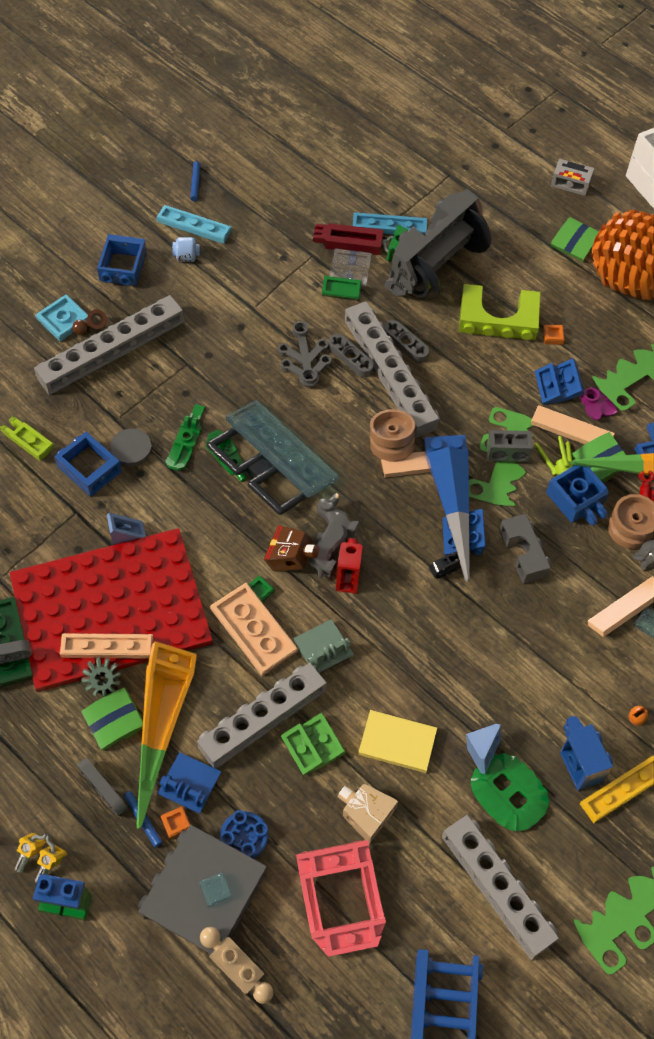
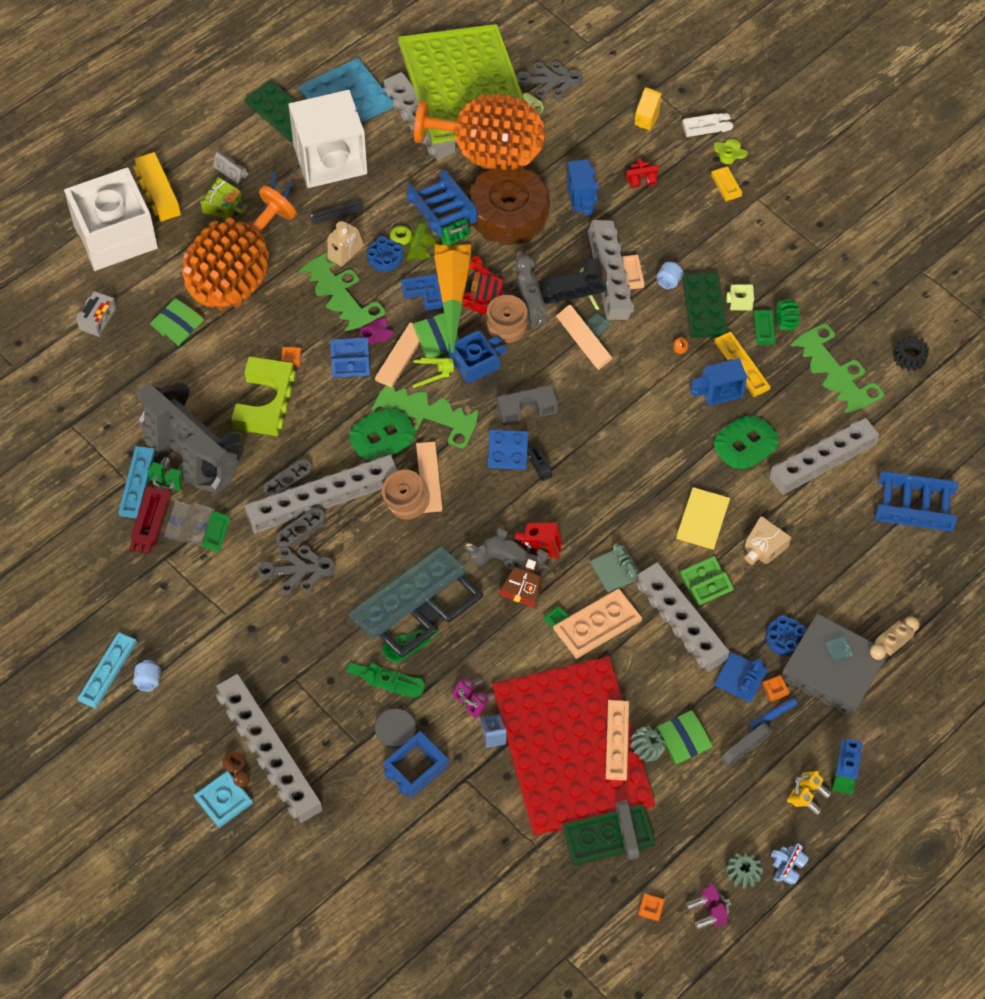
camera: 85 degrees left, 0 degrees up
lime hinge [0,416,55,461] -> none
blue window [97,234,147,286] -> none
light orange plate [137,641,197,829] -> none
blue piece [190,162,201,202] -> none
coral wedge [296,840,386,957] -> none
blue plate [424,435,469,582] -> none
medium blue slope [466,724,501,774] -> none
dark grey brick [487,430,533,462] -> none
none -> green piece [350,408,415,461]
none -> magenta piece [452,678,495,718]

